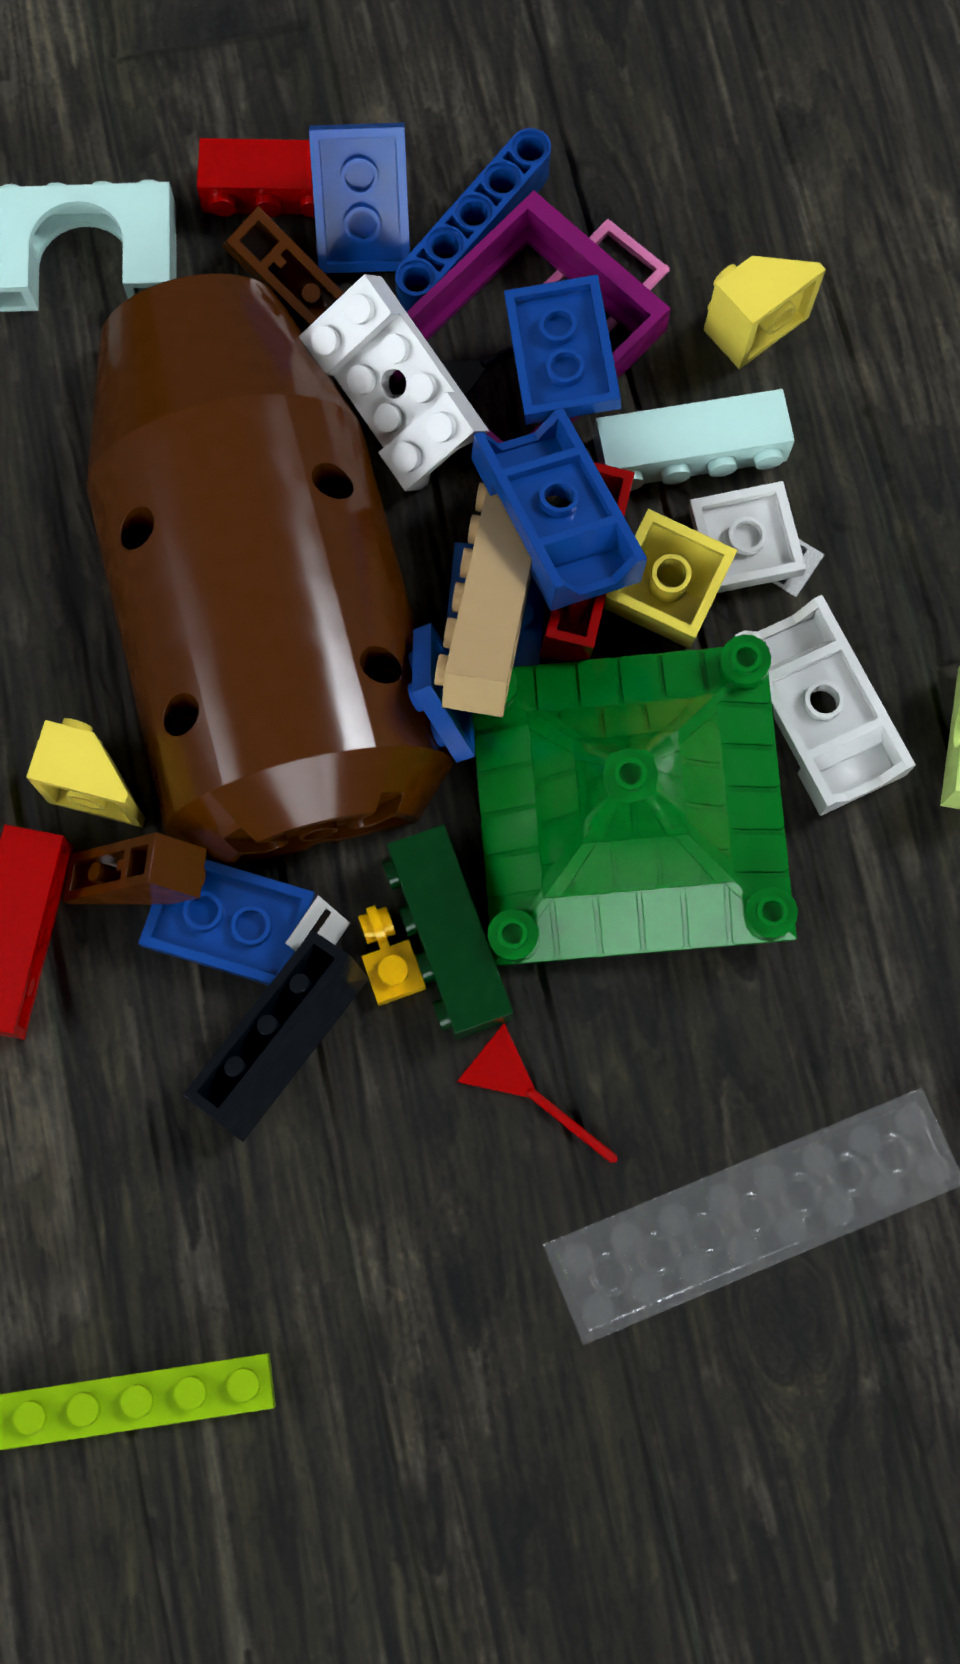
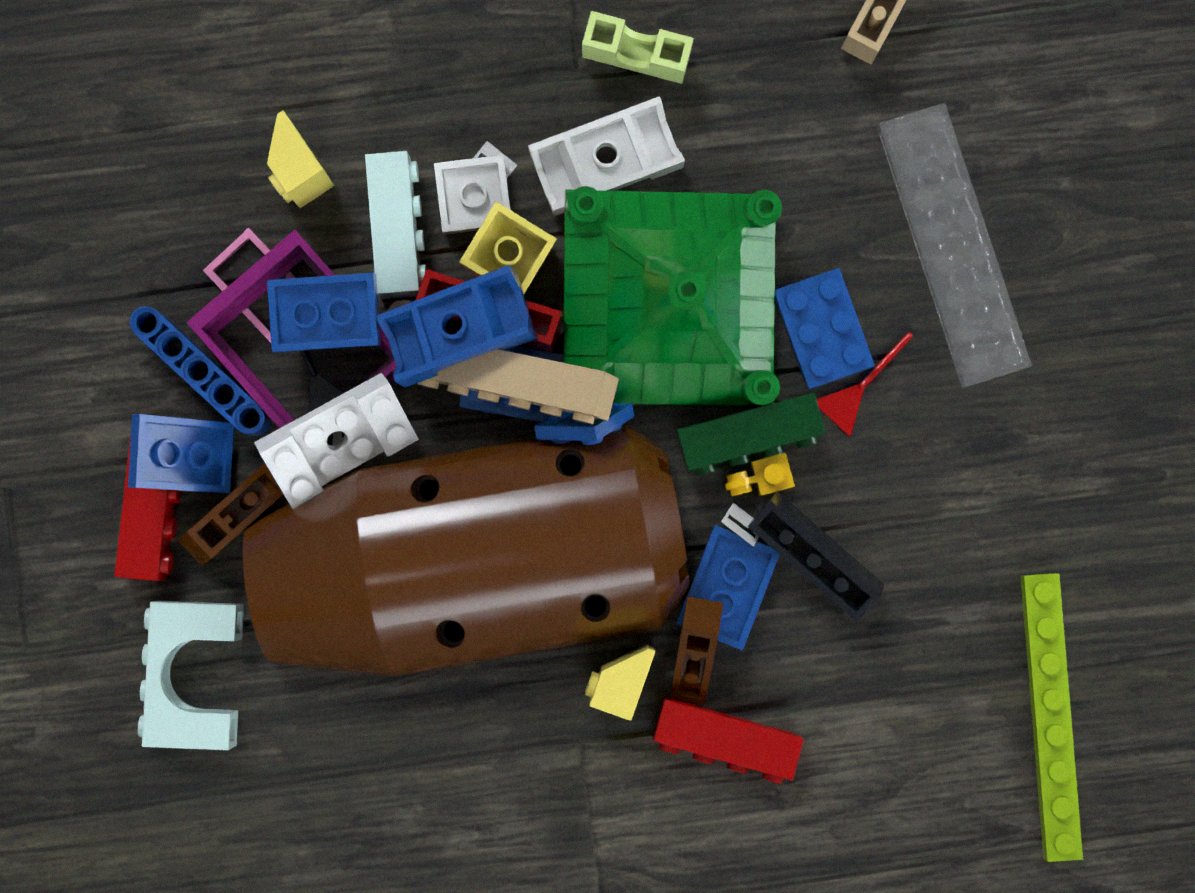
camera: 85 degrees left, 10 degrees up
none -> blue plate [774,268,875,390]

